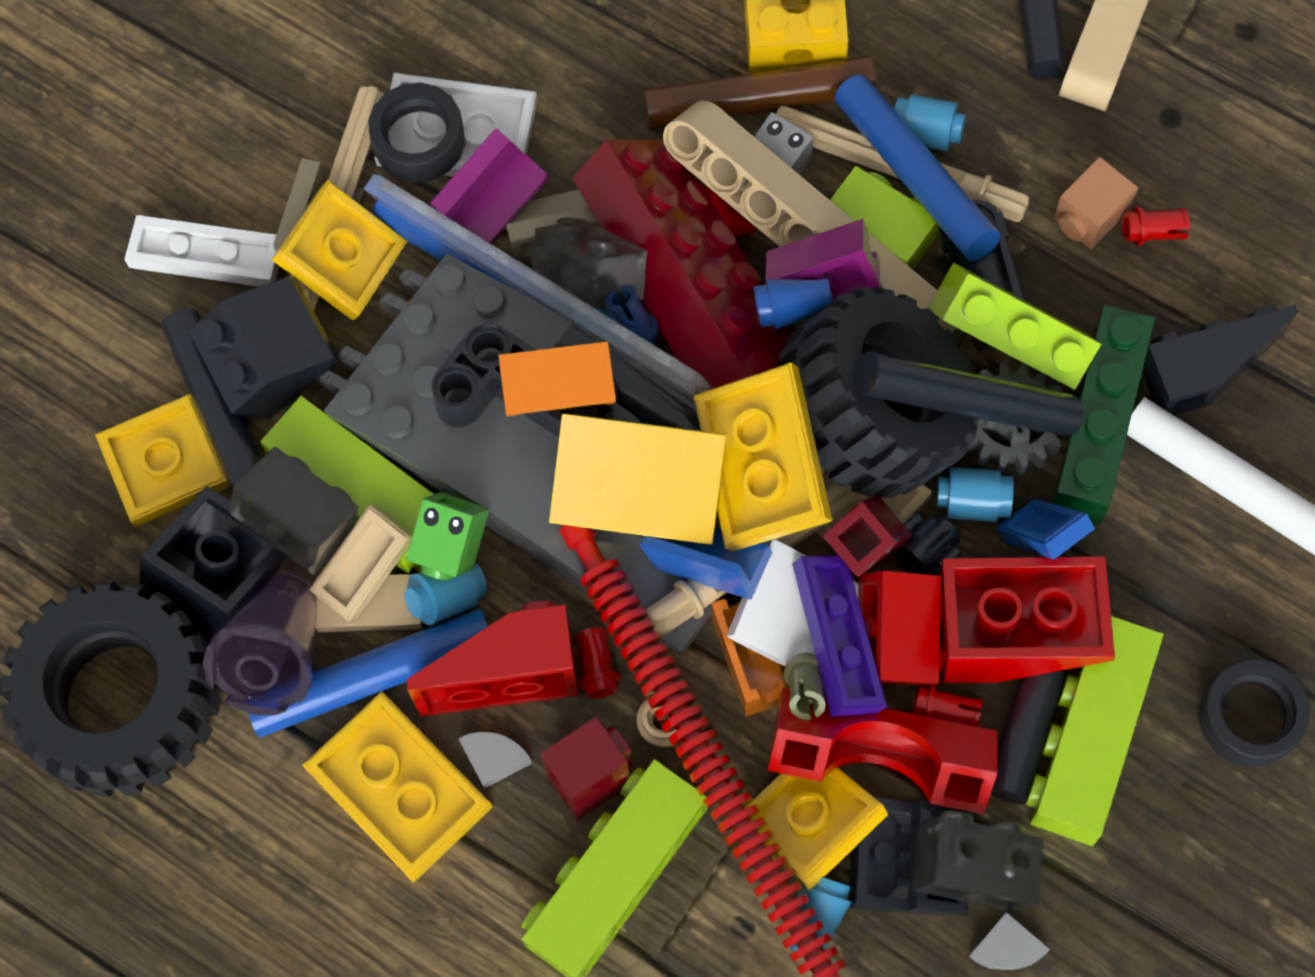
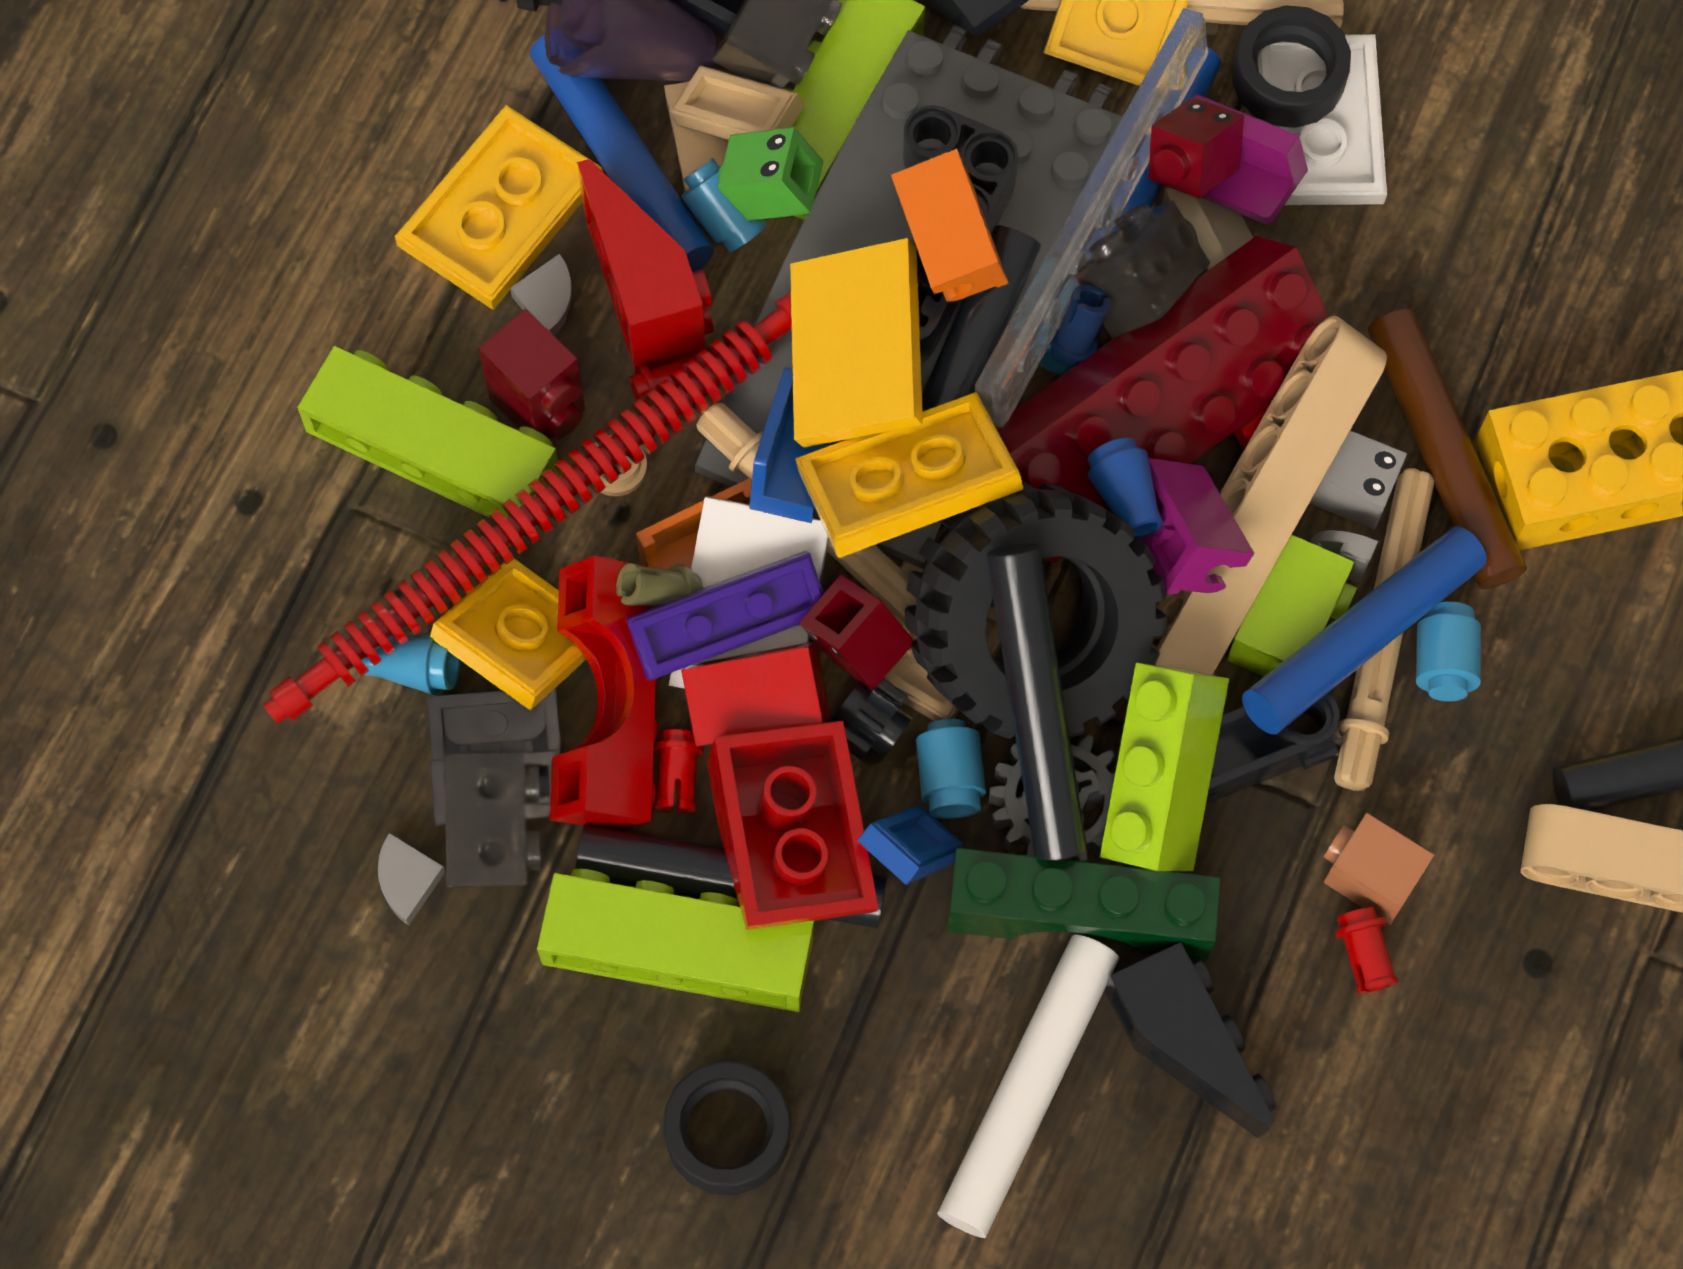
camera: 75 degrees right, 0 degrees up
none -> dark red brick [1148,97,1244,199]
none -> light grey tile [1309,530,1378,583]

